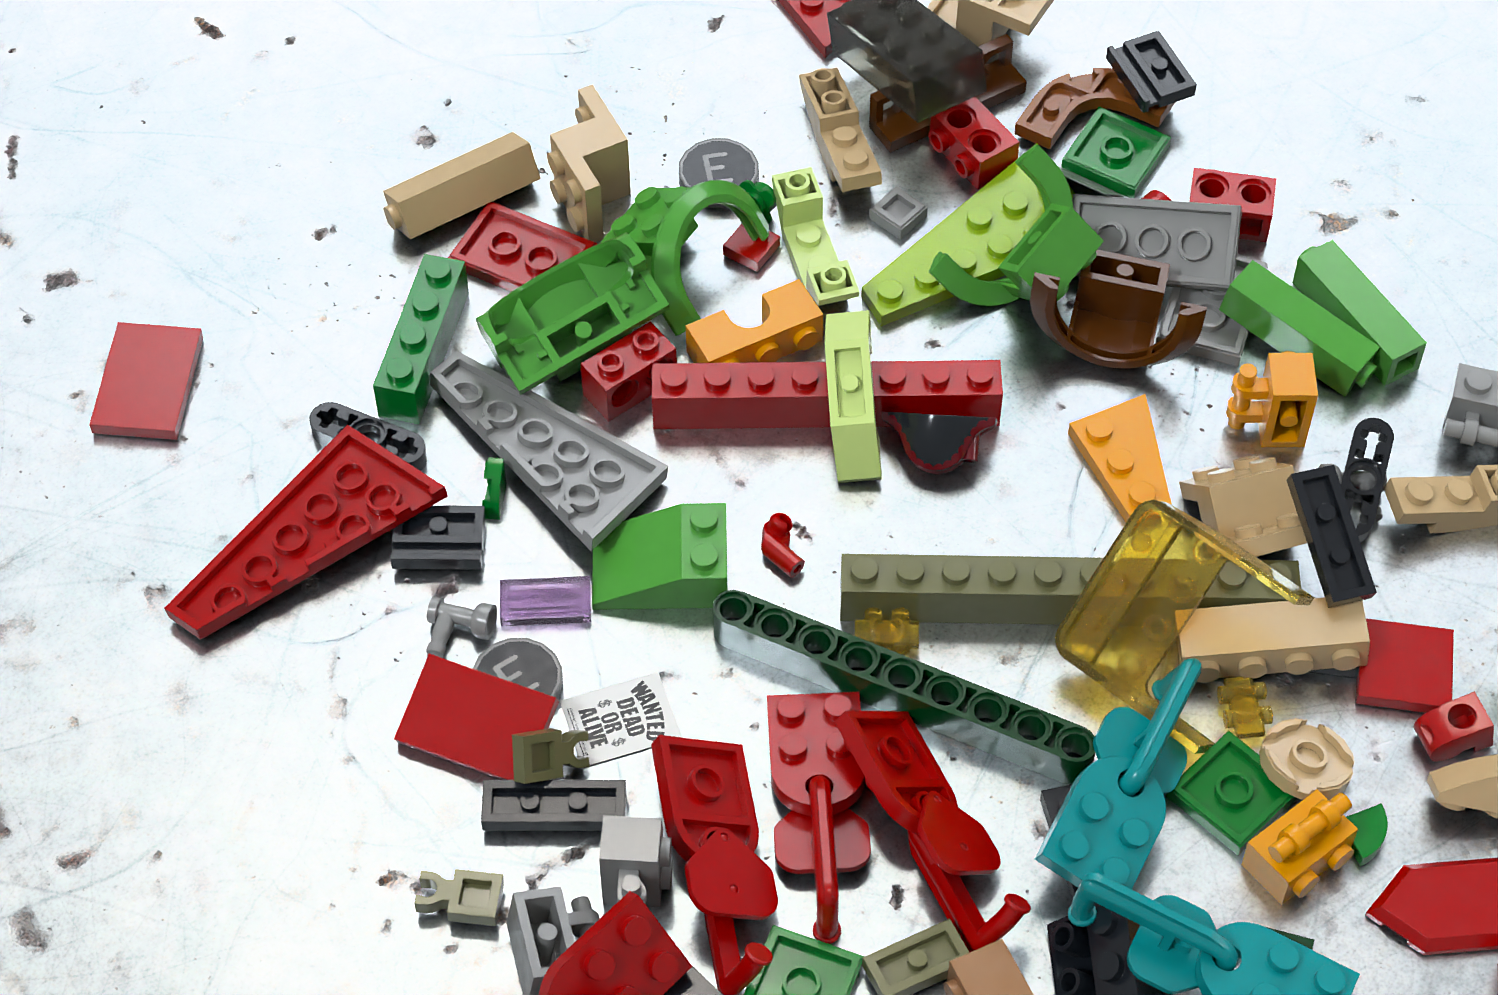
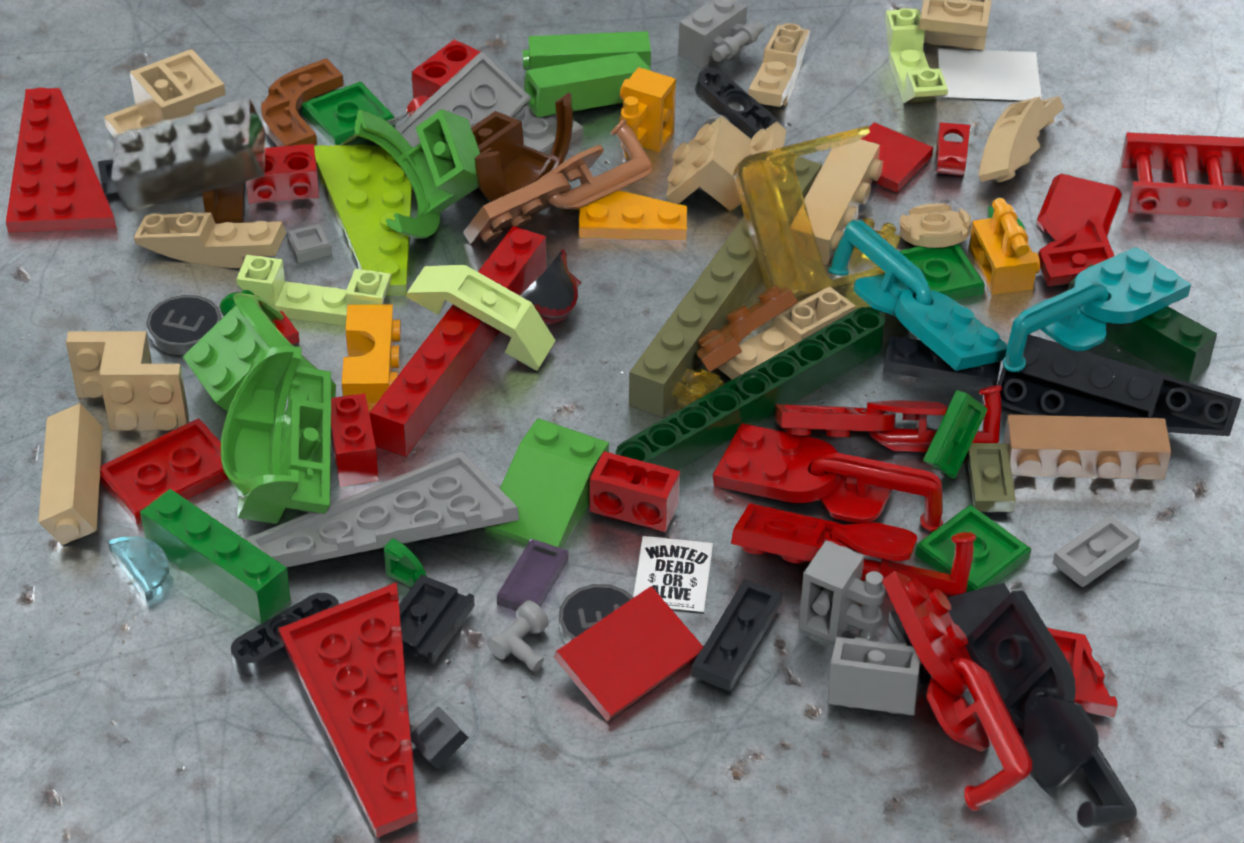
camera: 65 degrees left, 10 degrees down
tile [89,322,204,440] -> none
plate [414,869,504,926] -> none
olive plate [512,728,590,784] -> none
red arm [761,512,805,578] -> none
plate [1106,30,1197,113] -> none
black plate [1286,465,1377,608] -> none
none -> clear light blue tile [108,537,169,602]
none -> black plate [411,706,469,769]
none -> nougat plate [463,119,652,245]
none -> red brick [590,451,680,532]
none -> dark orange plate [697,285,798,372]
none -> tan slope [717,286,855,380]
none -> green tile [923,390,988,479]
none -> red wing [1038,215,1115,287]

